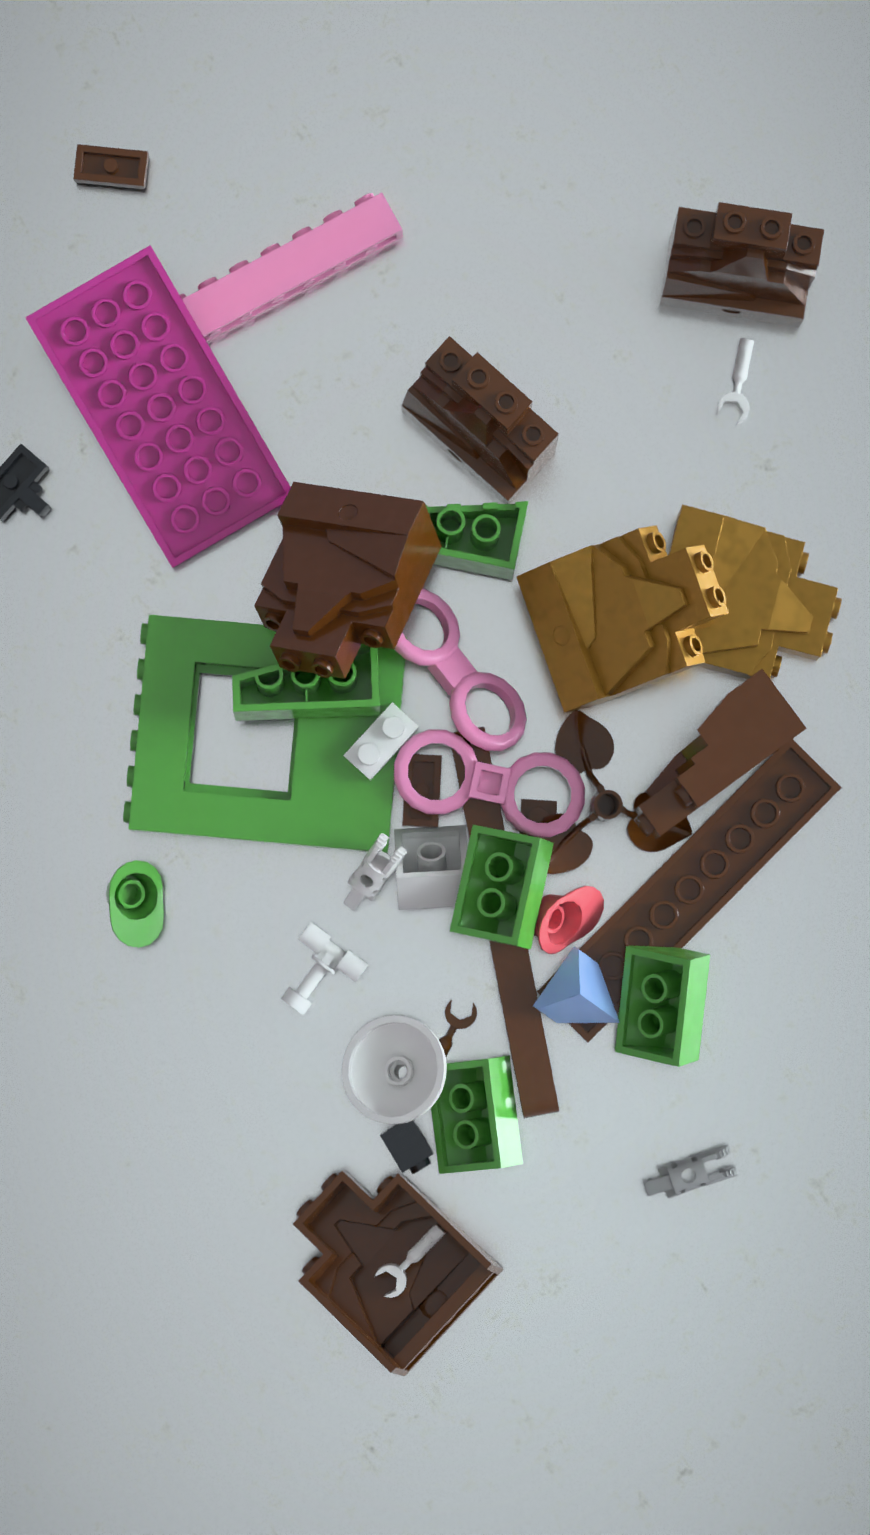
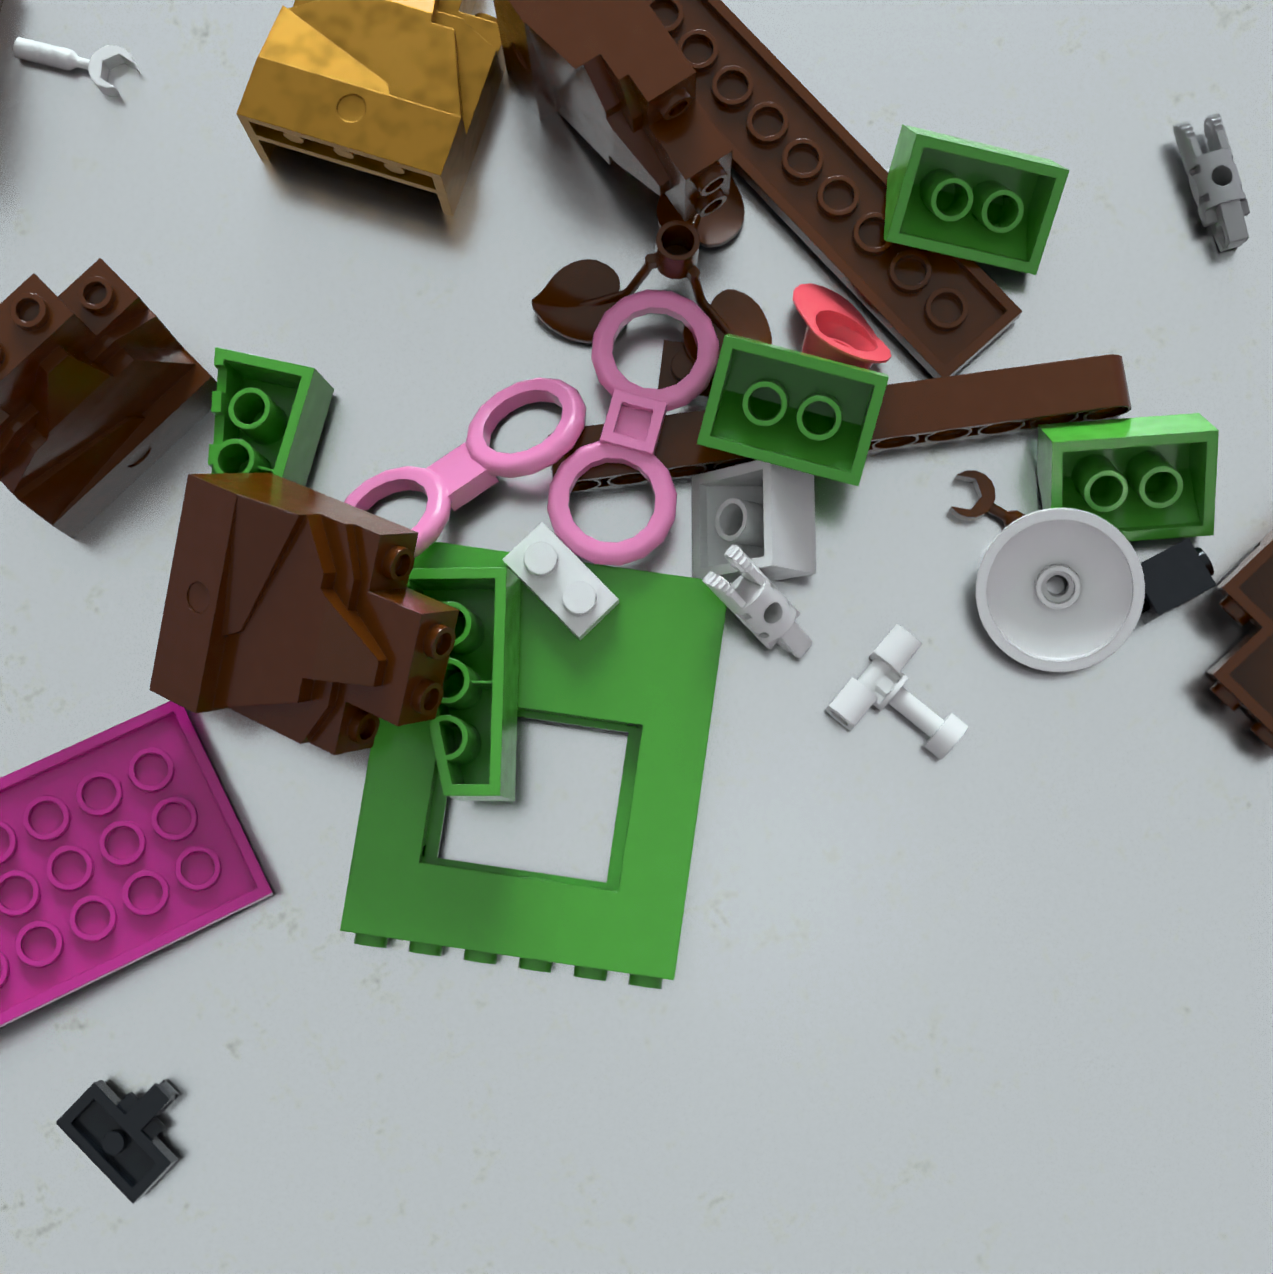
camera: 85 degrees left, 5 degrees down
bright green piece [106,860,164,948] -> none
reddish brown plate [402,754,442,828] -> none
pearl gold panel [516,525,729,713] -> none
light blue slope [533,946,620,1023] -> none

